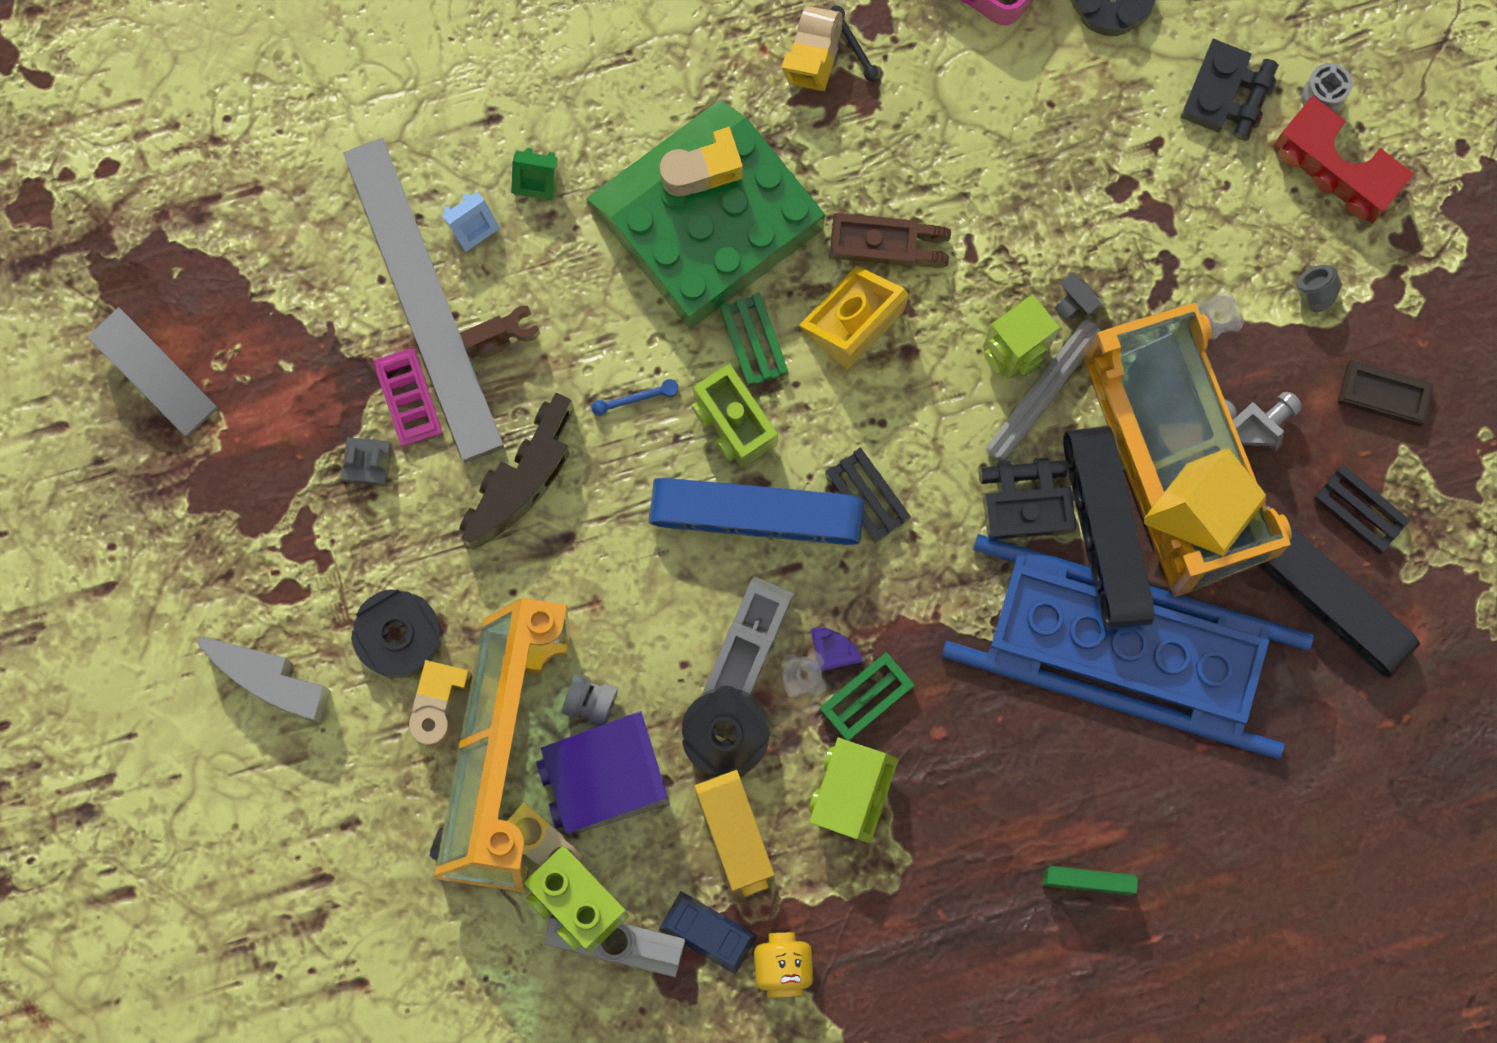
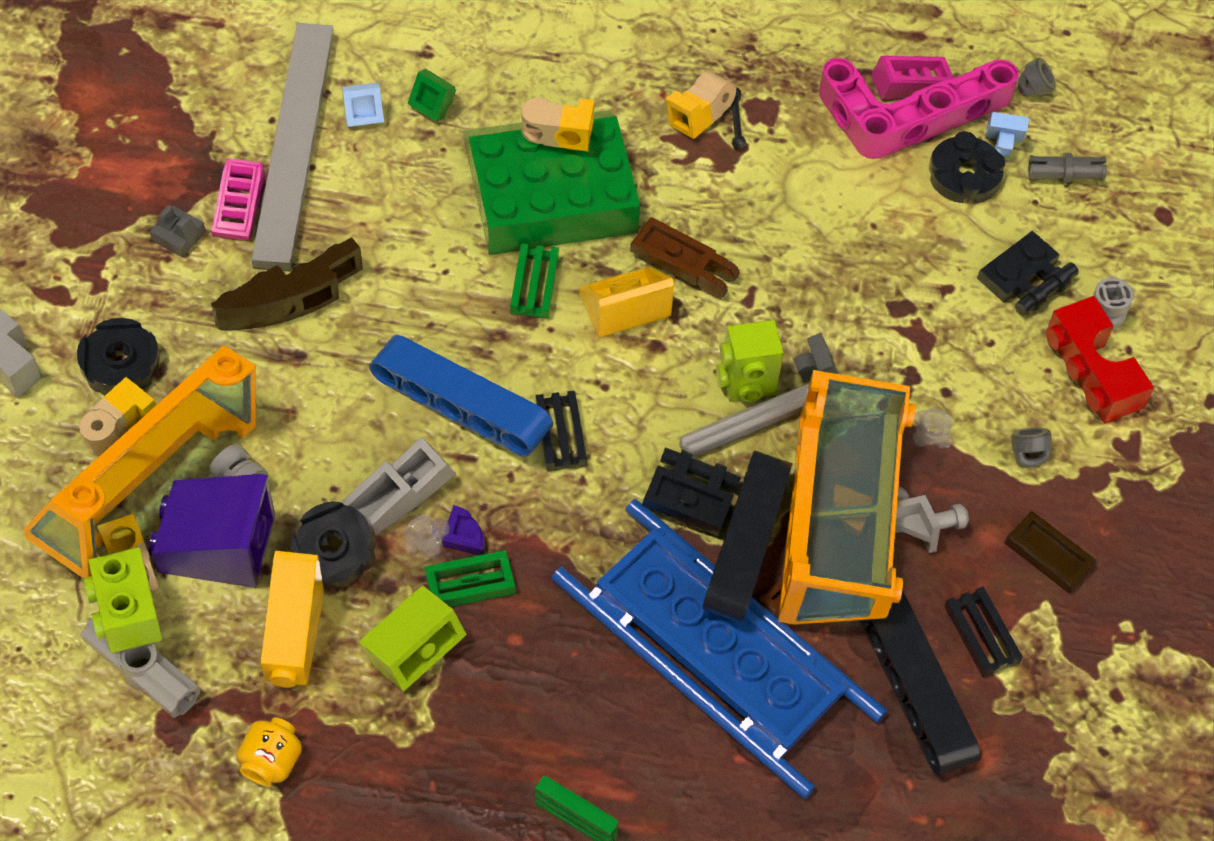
camera: 25 degrees right, 20 degrees down
light grey slope [87,307,218,438] -> none
reddish brown plate [460,305,540,359] -> none
blue hinge [591,379,678,416] -> none
dark blue tile [658,891,758,975] -> none
lime brick [691,363,778,469] -> none
yellow slope [1144,448,1266,556] -> none

